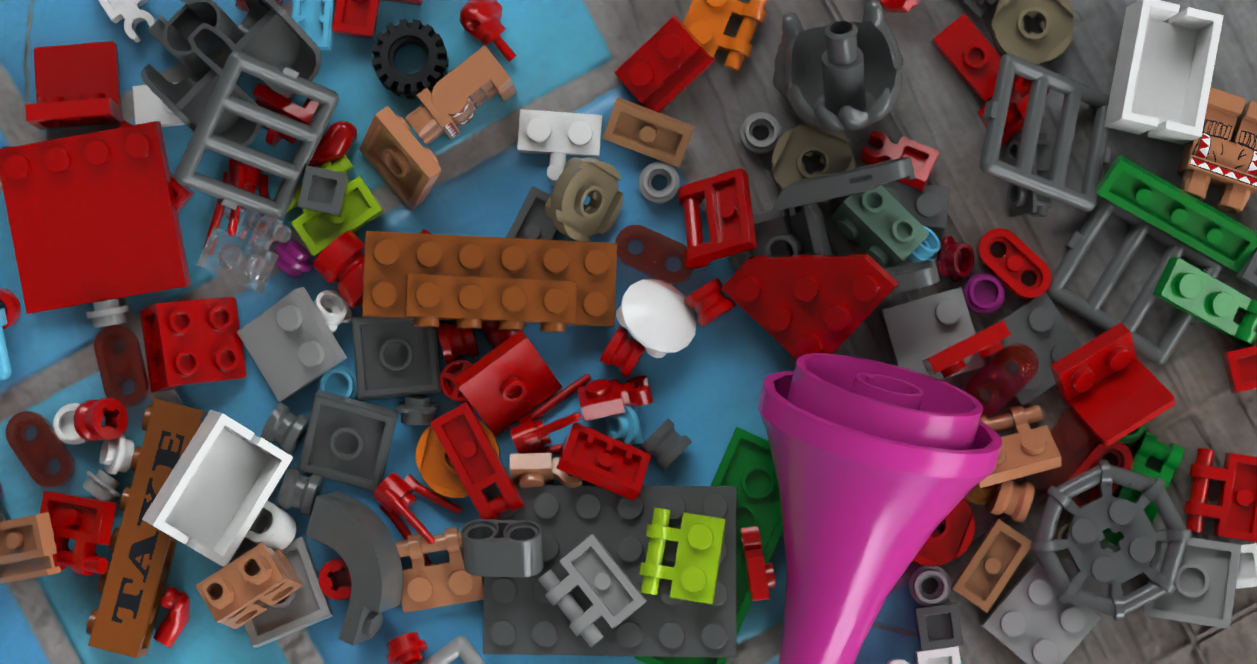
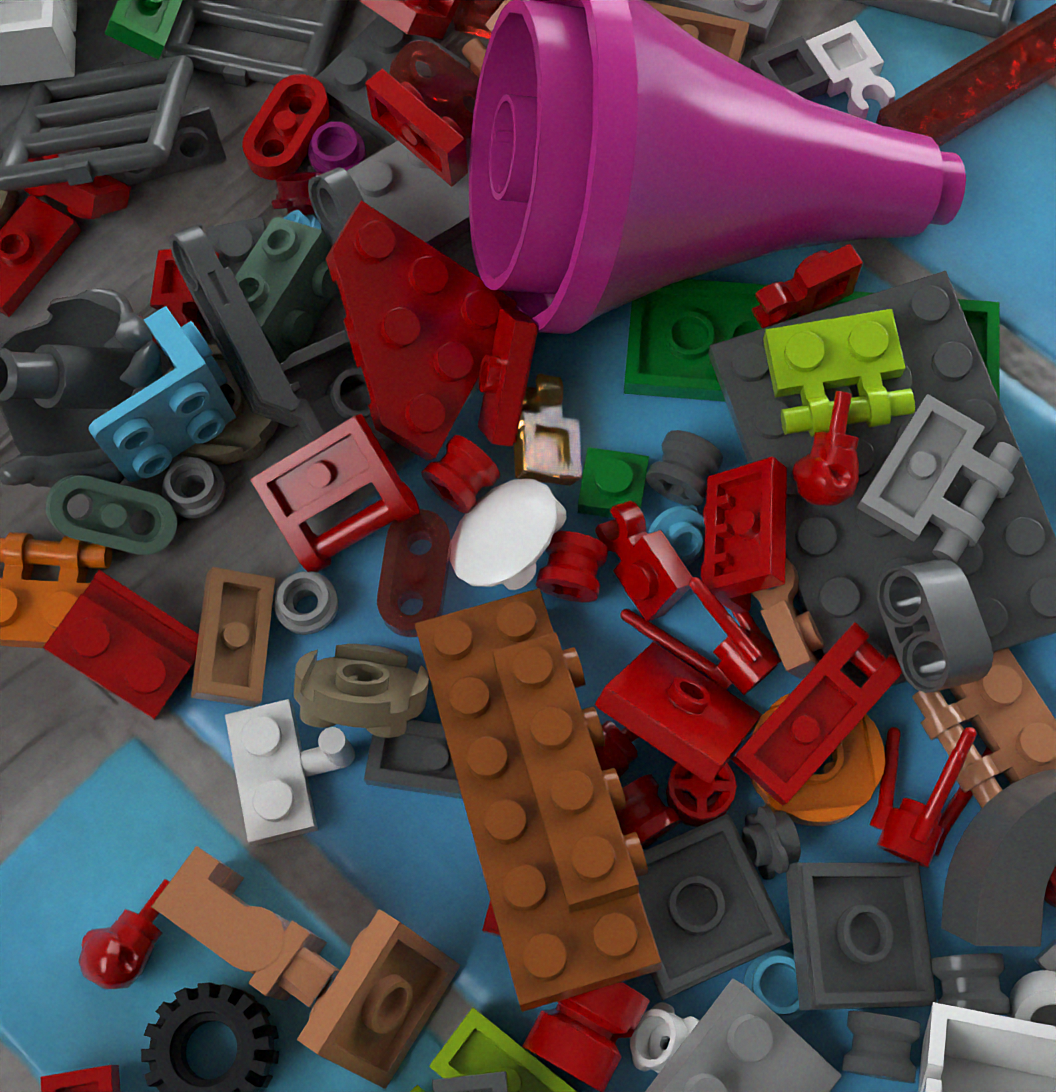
camera: 105 degrees left, 15 degrees down
none -> sand green plate [45,474,177,555]
none -> medium azure bracket [89,306,236,482]
none -> red plate [477,307,538,446]
none -> clear orange plate [514,374,582,486]
none -> green plate [578,447,649,519]
none -> red piece [792,391,859,506]

